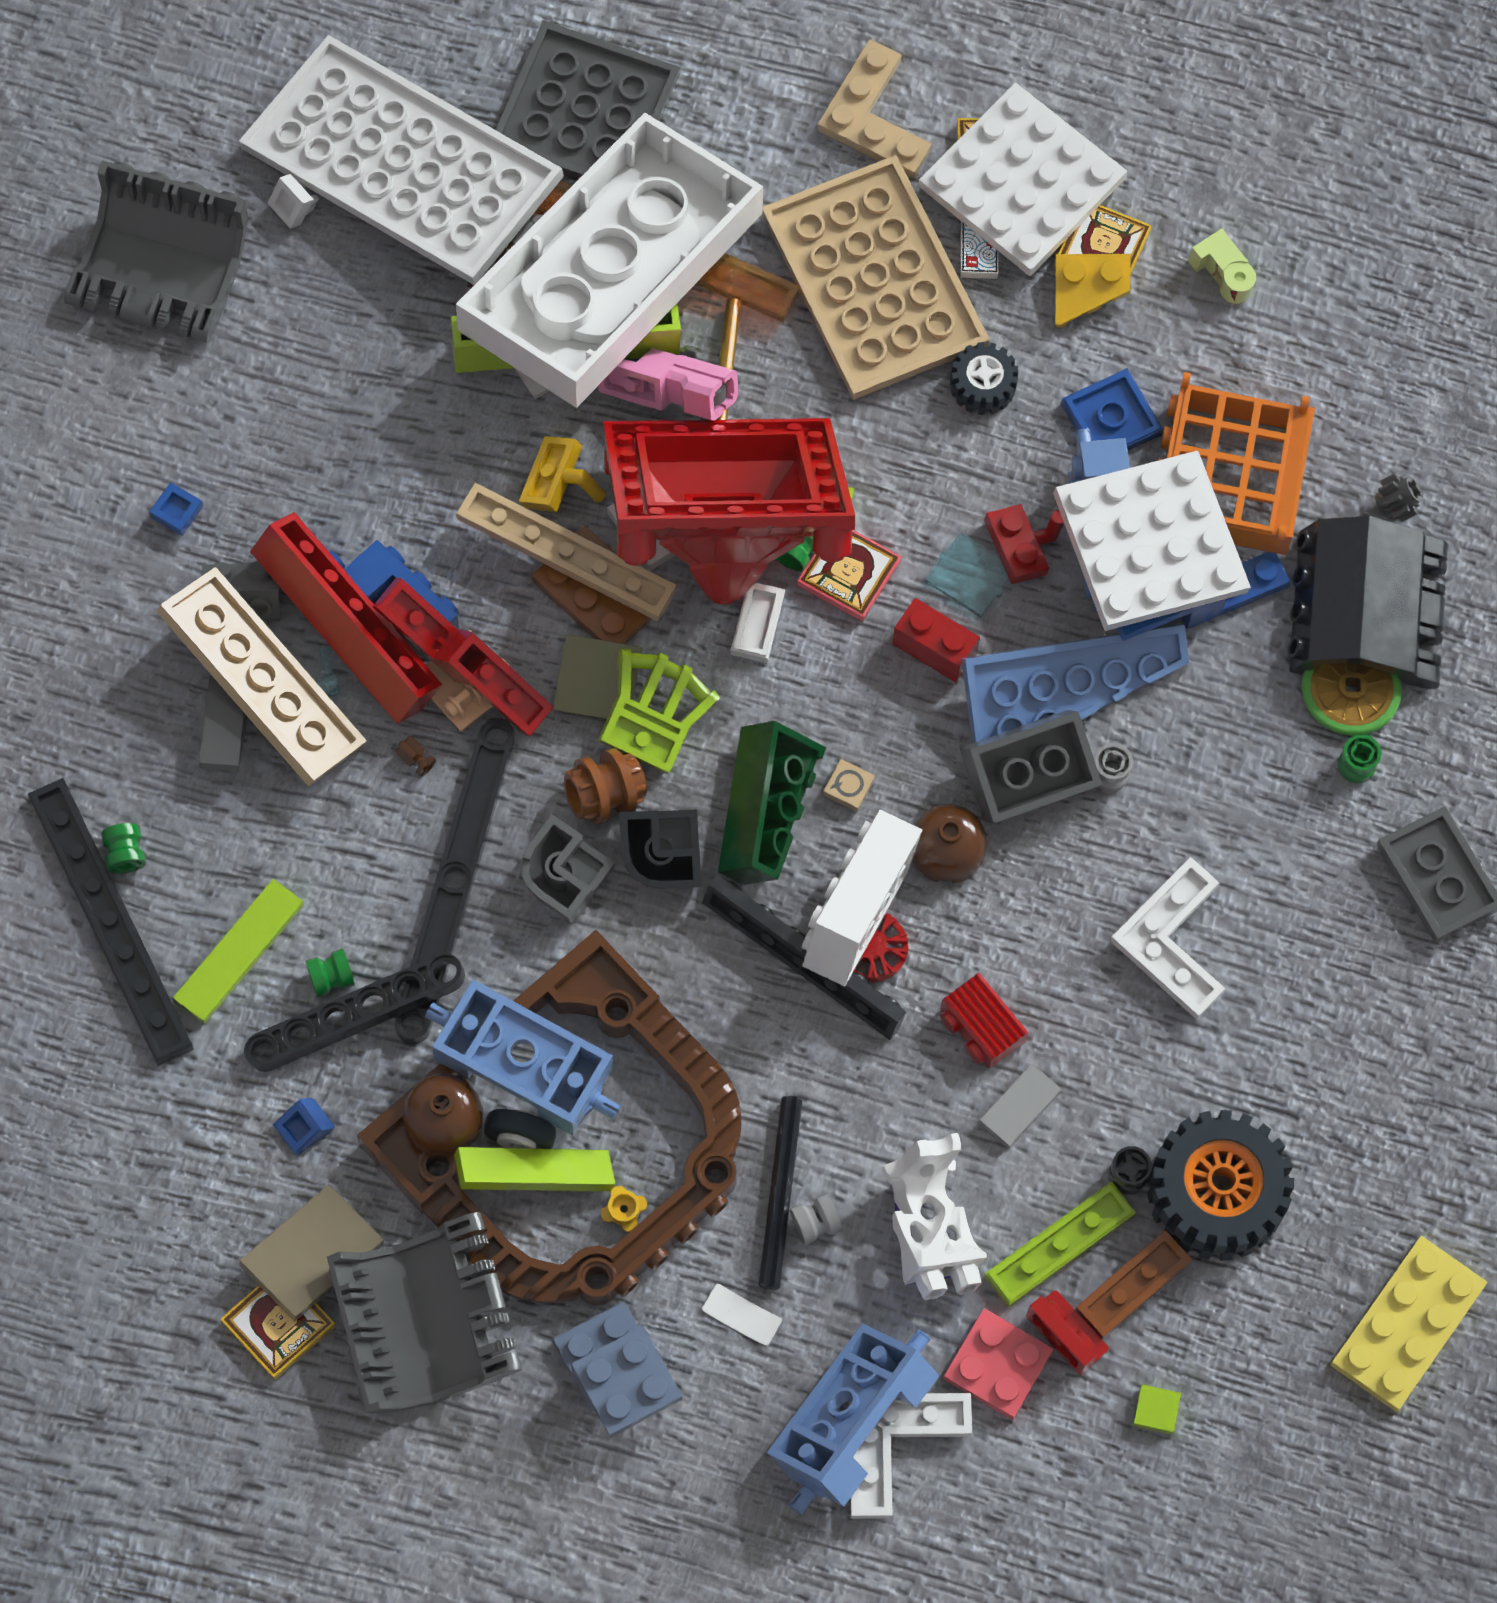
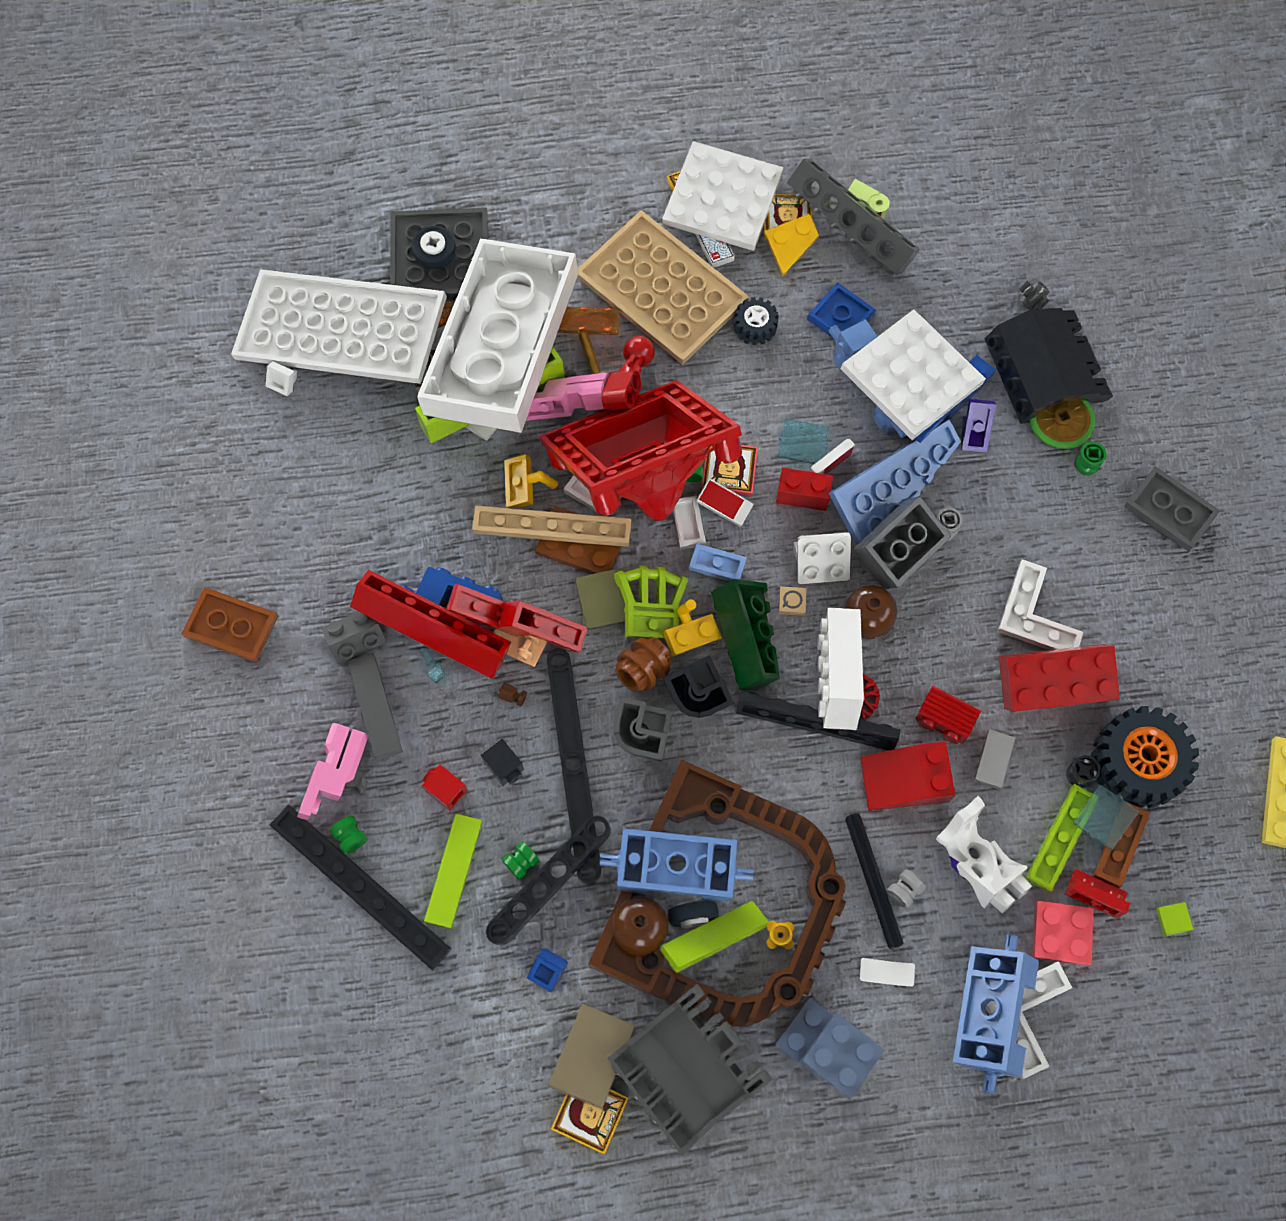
camera: 20 degrees left, 0 degrees up
dark grey hinge [64,160,248,343] -> none
blue plate [149,482,203,536] -> none
plate [156,567,367,787] -> none
tan plate [817,39,932,179] -> none
red plate [984,504,1064,584] -> none
orange window [1158,372,1315,556] -> none
none -> dark orange plate [181,587,278,663]
none -> bright pink plate [297,723,369,820]
none -> black wheel [411,225,456,269]
none -> red brick [422,764,468,811]
none -> black brick [481,739,524,786]
none -> red beam [602,336,655,411]
none -> yellow plate [663,599,722,657]
none -> light blue plate [689,543,747,582]
none -> red tile [696,478,754,527]
none -> dark grey brick [786,159,920,275]
none -> white bracket [793,533,851,584]
none -> white tile [810,439,855,475]
none -> red slope [860,742,955,811]
none -> slope [961,399,996,452]
none -> red brick [999,644,1120,712]
none -> clear light blue piece [1073,785,1140,850]

